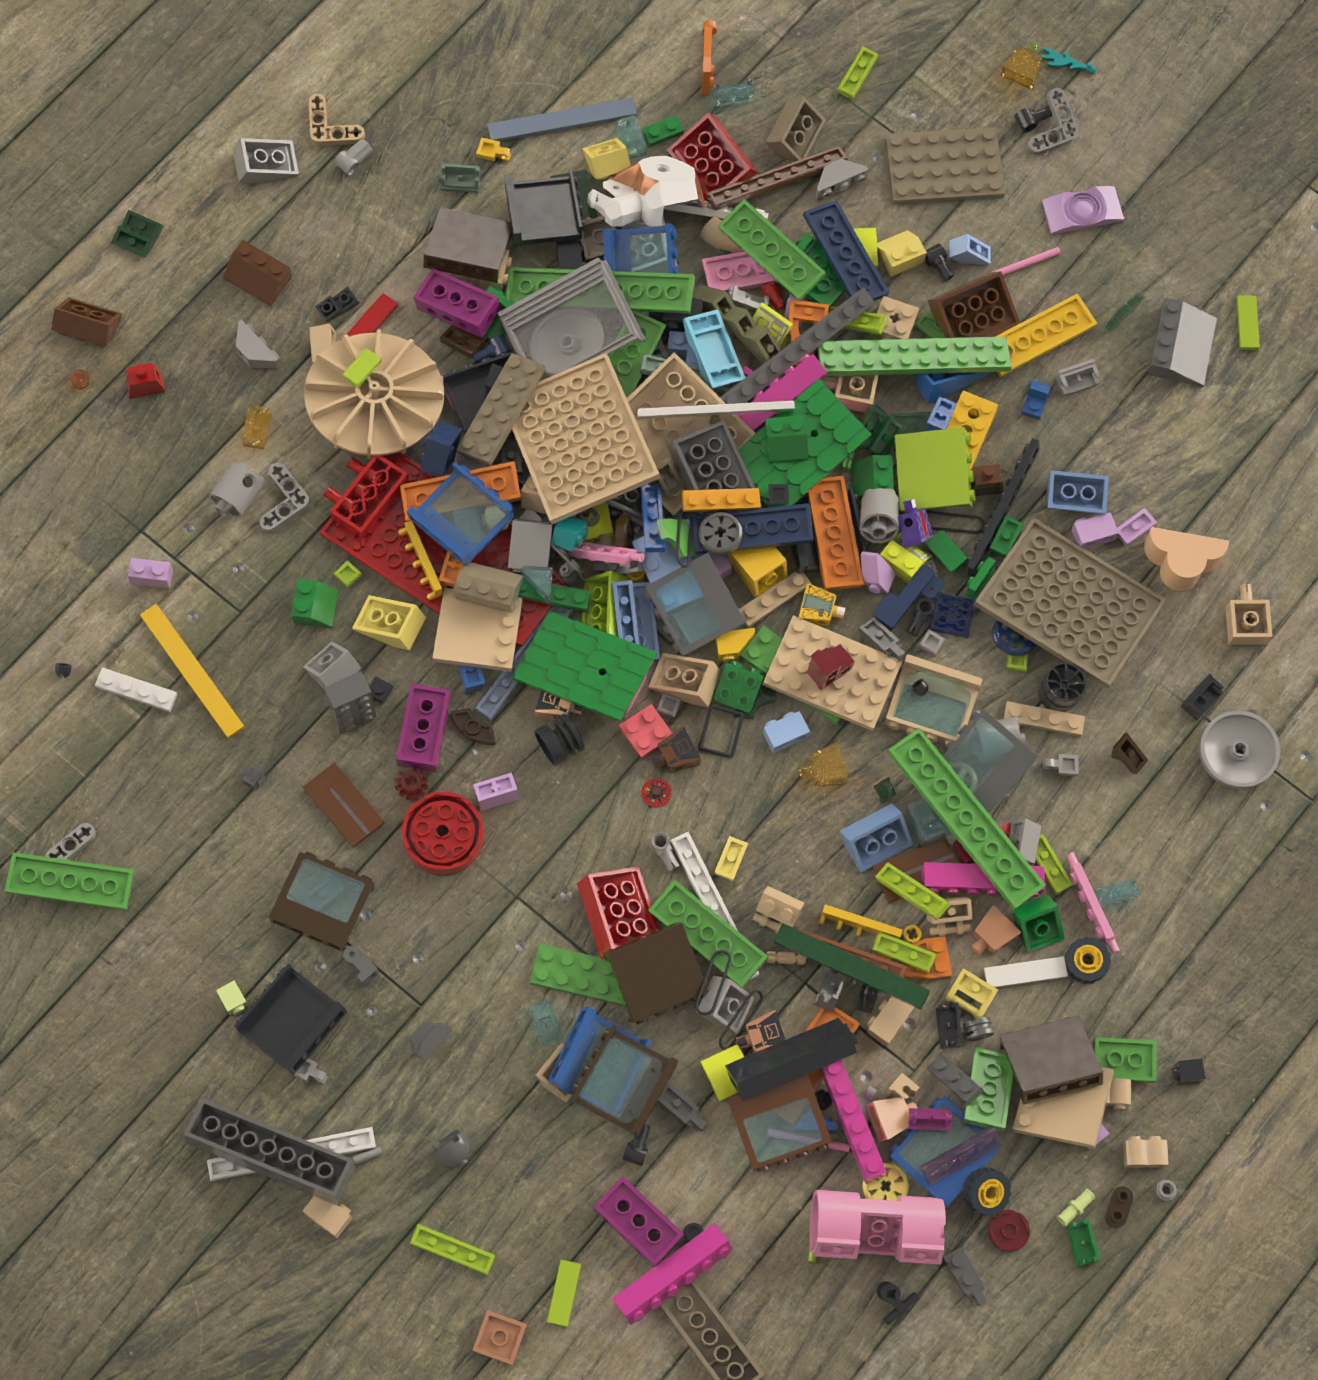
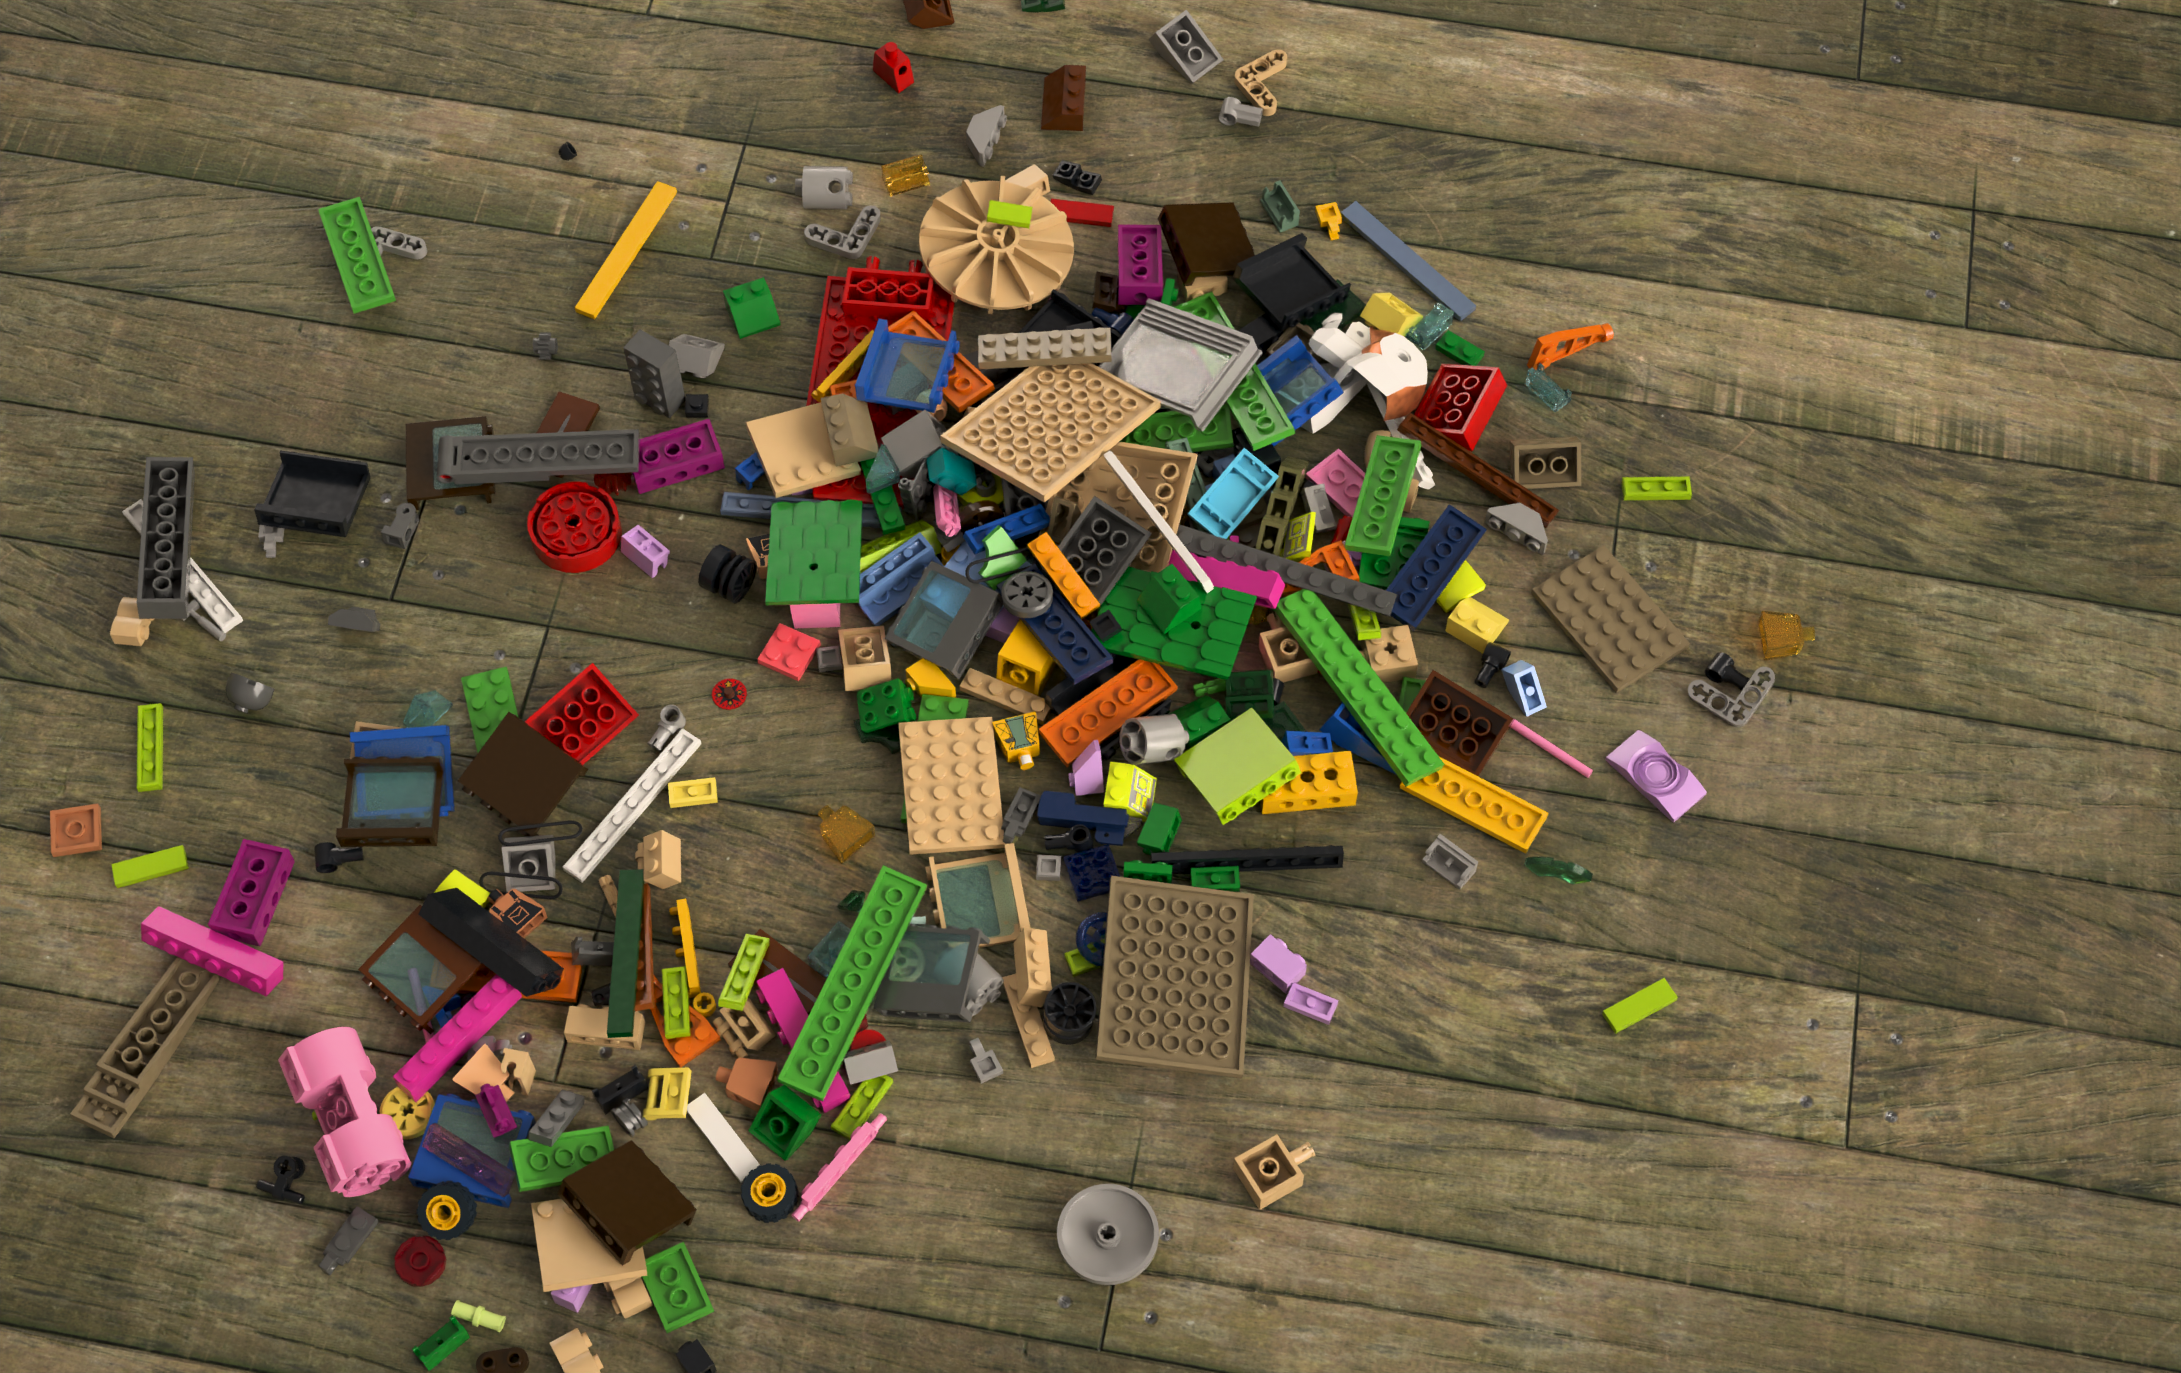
camera: 65 degrees right, 10 degrees down
clear orange tile [70,369,90,390] -> none
white plate [95,668,178,712] -> none
lavender brick [128,558,173,589] -> none
yellowish green brick [216,980,248,1015] -> none
lime tile [334,560,362,588] -> none
light yellow slope [352,595,426,651] -> none
dark blue brick [419,421,462,477] -> none
dark brown tile [450,708,496,745] -> none
bright green plate [648,880,768,988] -> none
torso [650,726,701,773] -> none
dark grey hinge [658,1082,707,1132] -> none
black plate [683,1223,704,1242] -> none
black piece [698,705,744,758] -> none
light blue brick [763,711,810,753] -> none
dark red brick [807,644,855,690] -> none
medium blue slope [840,803,913,873] -> none
dark purple torso [898,499,934,547] -> none
black hinge [911,679,929,696] -> none
black piece [926,511,985,533] -> none
reddish brown torso [970,464,1004,496] -> none
blue slope [1022,380,1051,420] -> none
teal piece [1030,47,1097,74] -> none
medium blue slope [1046,470,1109,515] -> none
clear light blue hinge [1093,878,1141,908] -> none
dark brown slope [1111,733,1148,775] -> none
light nougat brick [1144,527,1229,591] -> none
slope [1147,298,1217,387] -> none
black hinge [1181,673,1224,720] -> none
none -> dark grey hinge [437,429,640,484]
none -> tan brick [1014,927,1052,1007]

